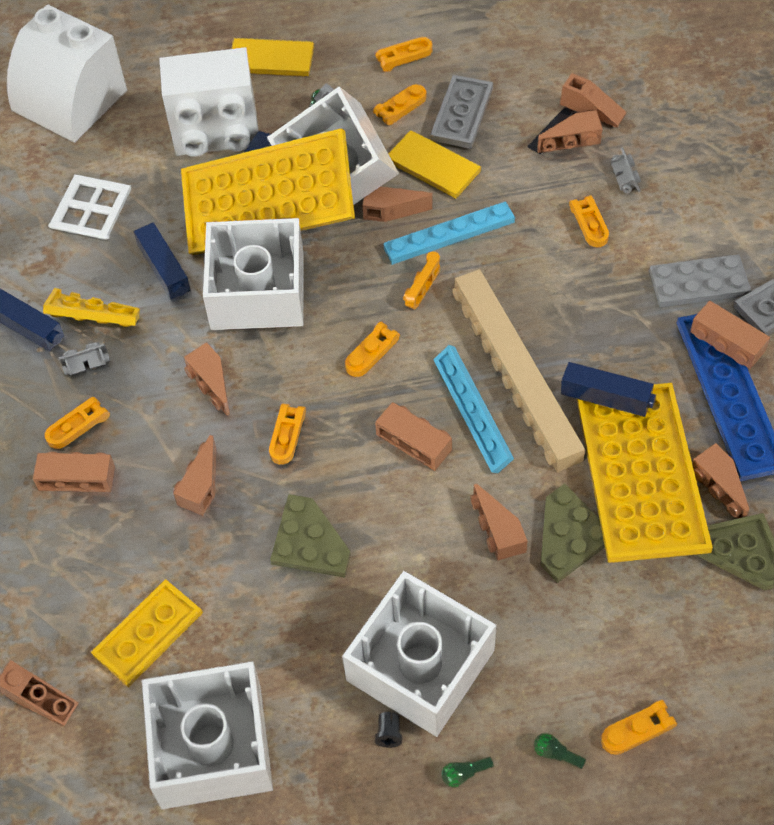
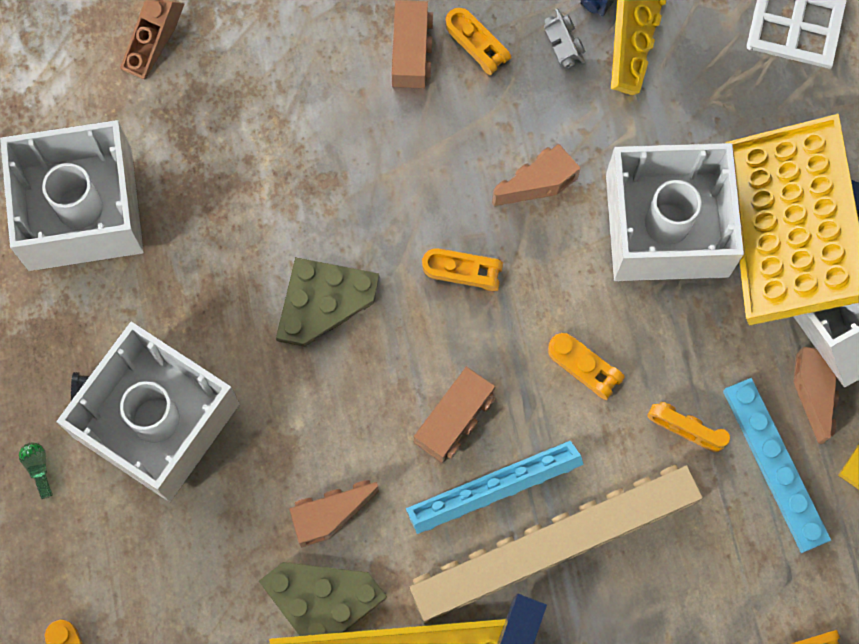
camera: 85 degrees right, 15 degrees up
yellow tile [91,579,203,688] -> none
dark blue brick [133,222,191,300] -> none
nougat slope [173,435,216,516] -> none
clear green piece [533,733,586,769] -> none

